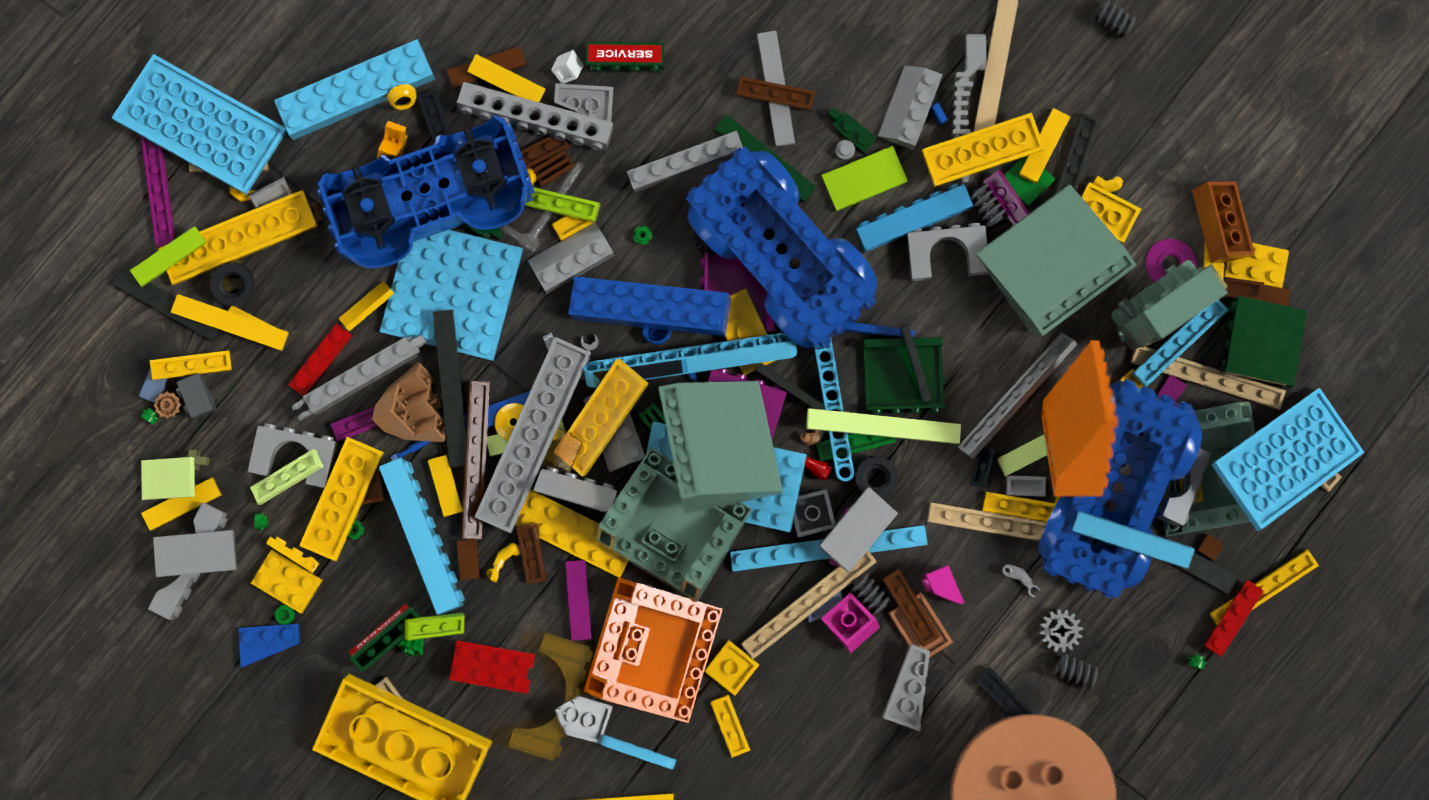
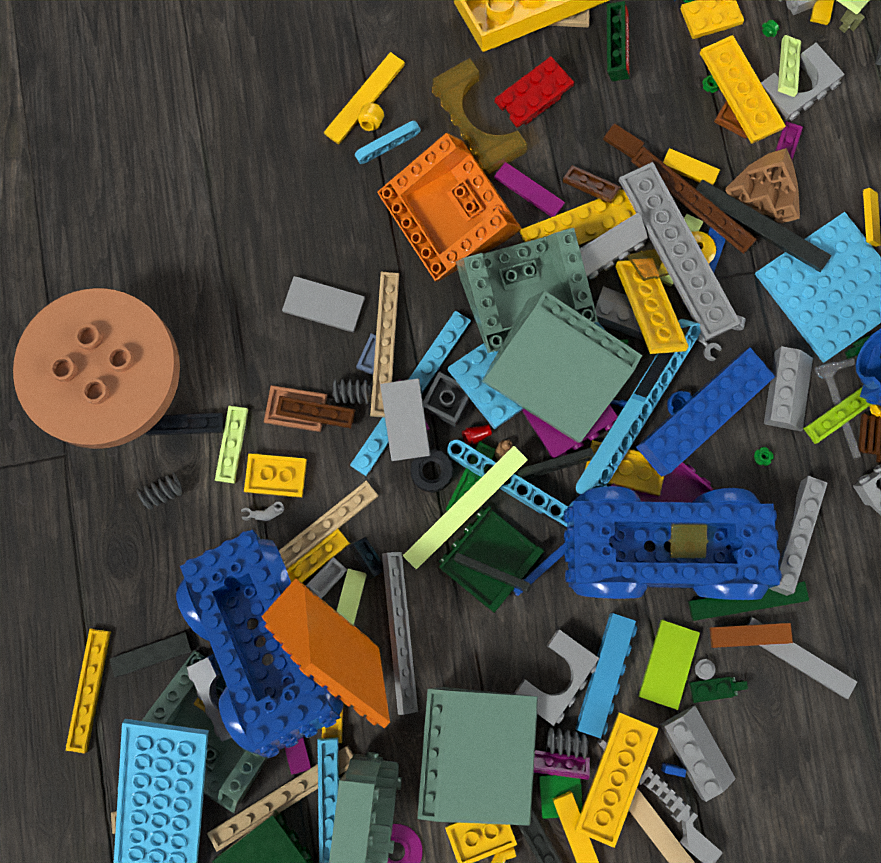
camera: 135 degrees right, 5 degrees down
yellow hinge [266,537,319,573] -> none
red plate [288,323,353,396] -> none
light grey hinge [292,335,427,421] -> none
medium azure brick [379,458,465,615] -> none
blue piece [391,441,432,461] -> none
green piece [397,637,424,656] -> none
lime tile [405,613,465,640] -> none
yellow arm [487,543,521,582] -> none
yellow tile [552,216,594,241] -> none
light grey tile [555,696,613,744] -> none
yellow tile [704,640,759,695] -> none
yellow tile [710,695,750,758] -> none
reddish brown tile [736,76,816,112] -> none
dark pink slope [821,593,880,653] -> none
light grey wing [882,643,930,731] -> none
dark pink slope [922,566,964,604] -> none
light grey gear [1039,609,1083,652] -> none
medium azure tile [1072,511,1195,568] -> none
green plate [1188,655,1207,670] -> none
reddish brown tile [1197,534,1225,561] -> none
red plate [1203,580,1264,657] -> none
none -> yellowish green tile [215,406,248,484]
none -> yellow plate [244,454,307,498]
none -> light grey tile [282,276,365,333]
none -> yellow head [358,103,384,131]
none -> clear yellow piece [669,524,709,558]
none -> dark orange tile [709,623,793,648]

